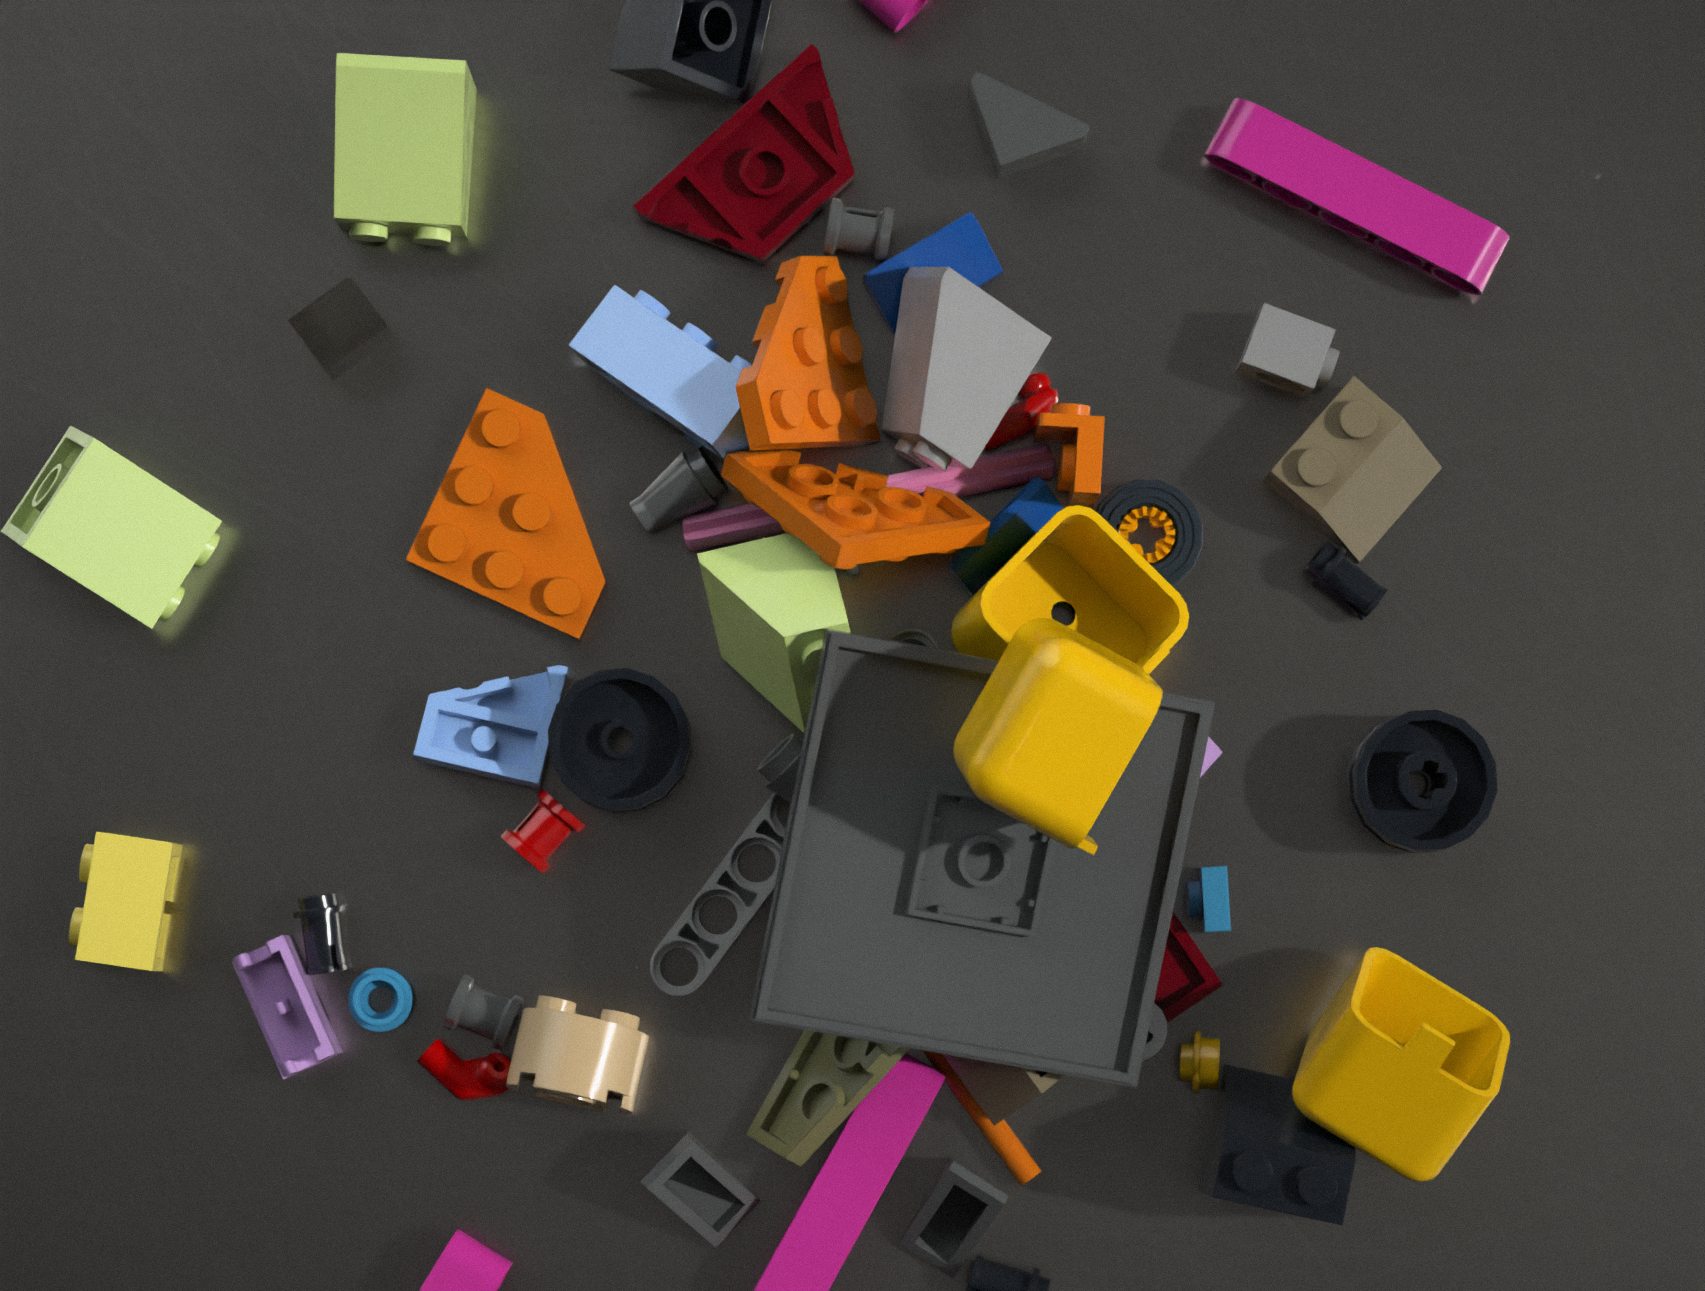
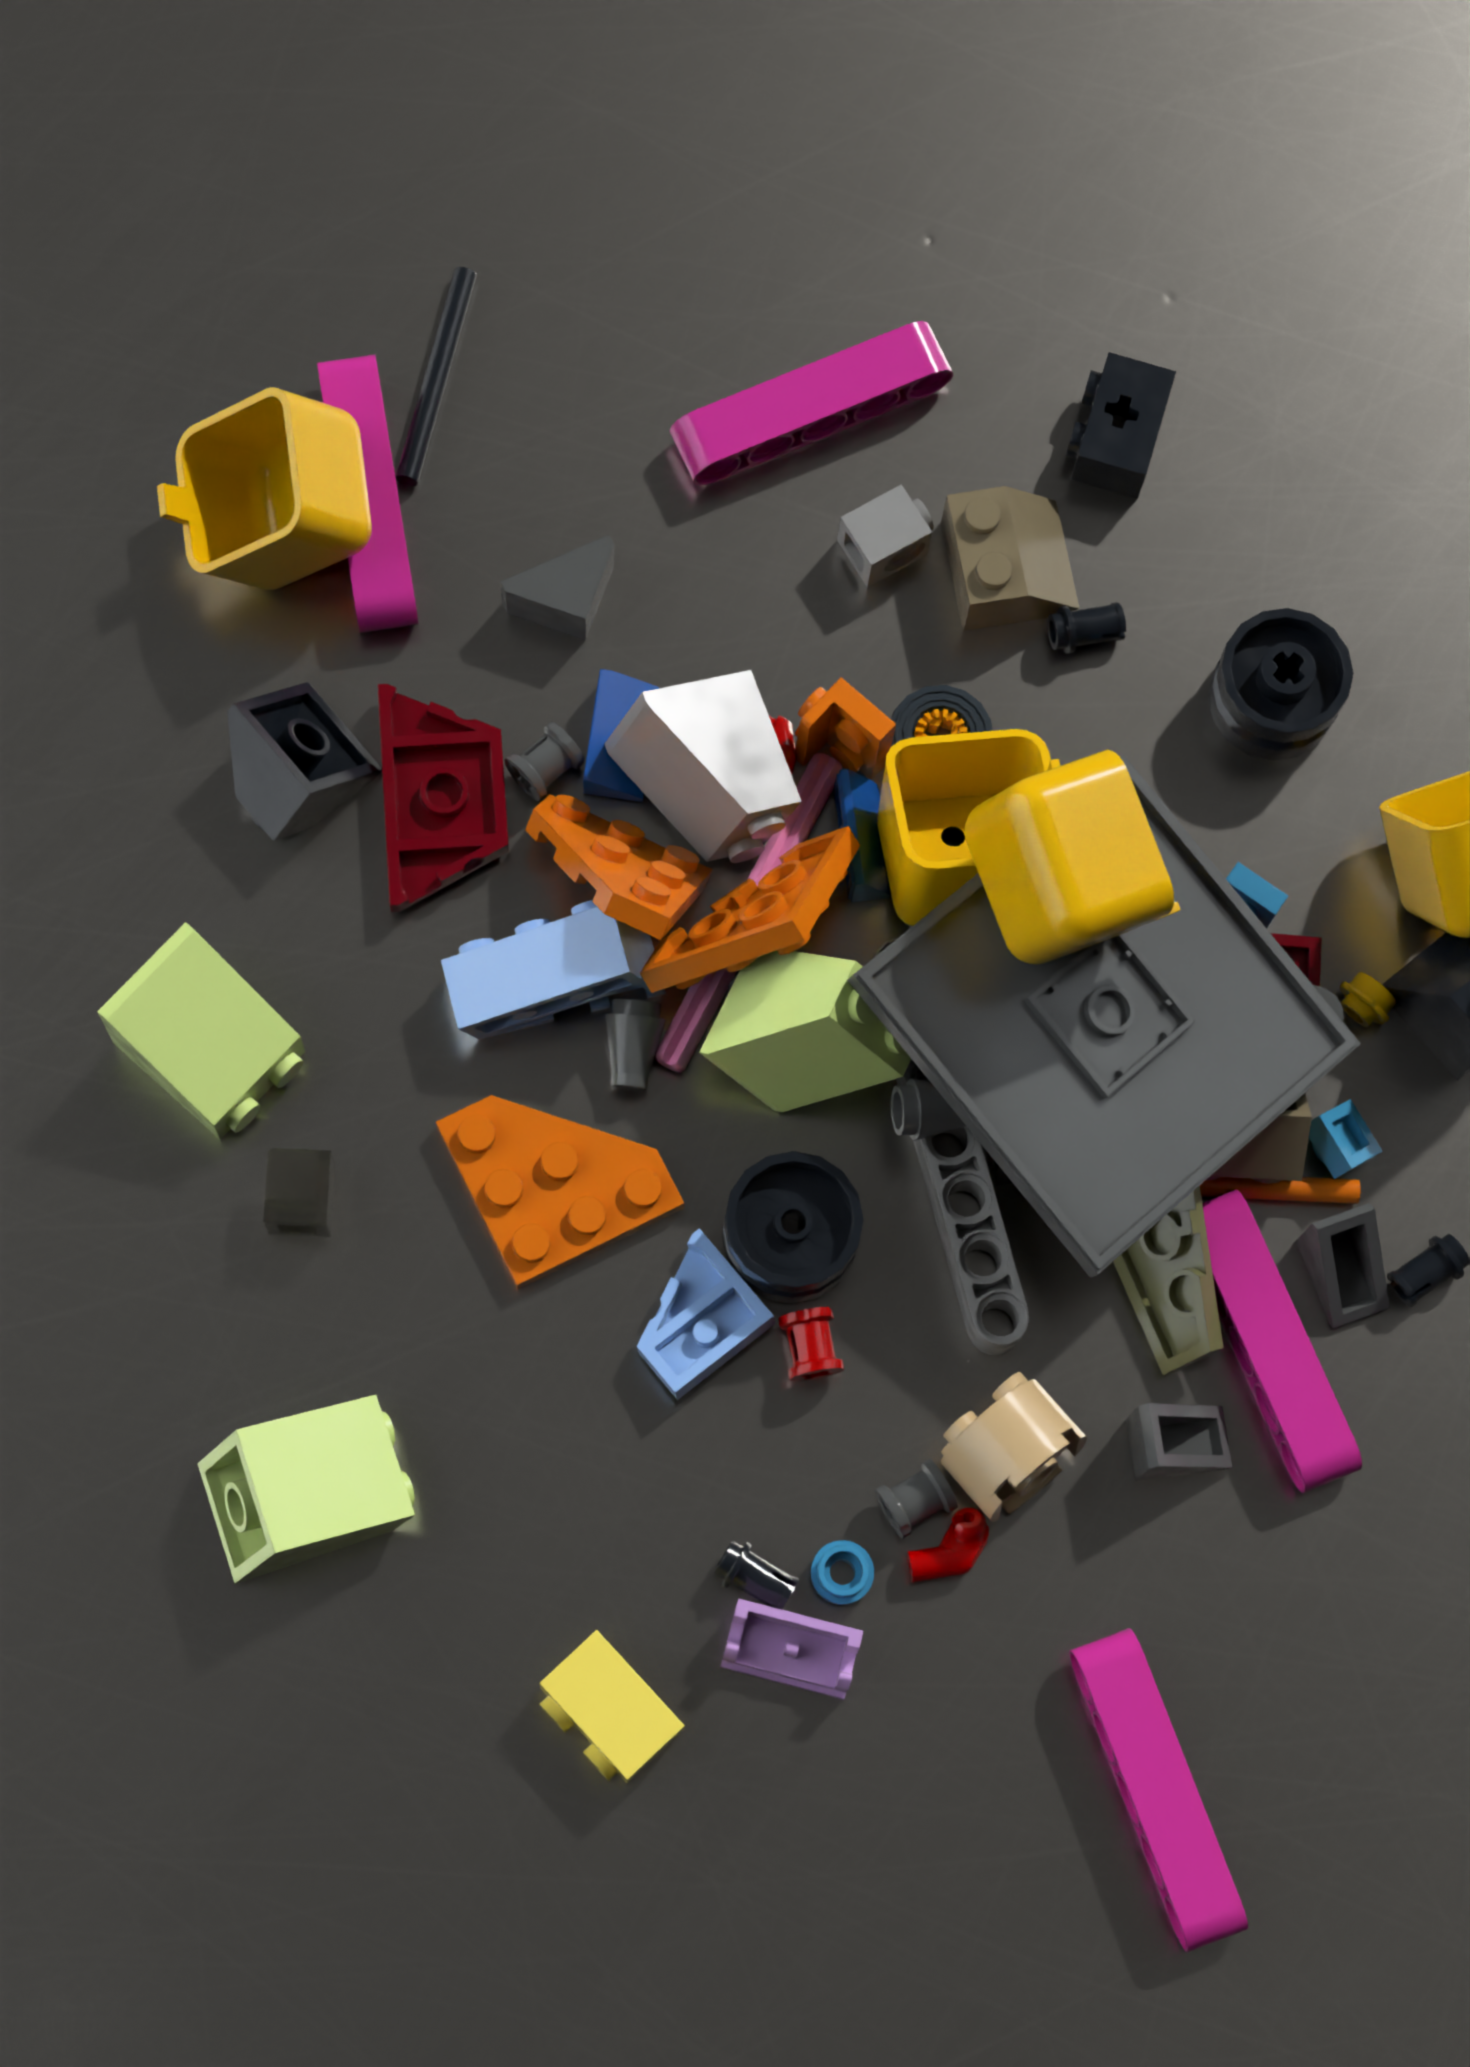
camera: 55 degrees left, 10 degrees down
none -> black brick [1066,352,1176,499]
none -> dark azure plate [1309,1099,1383,1179]

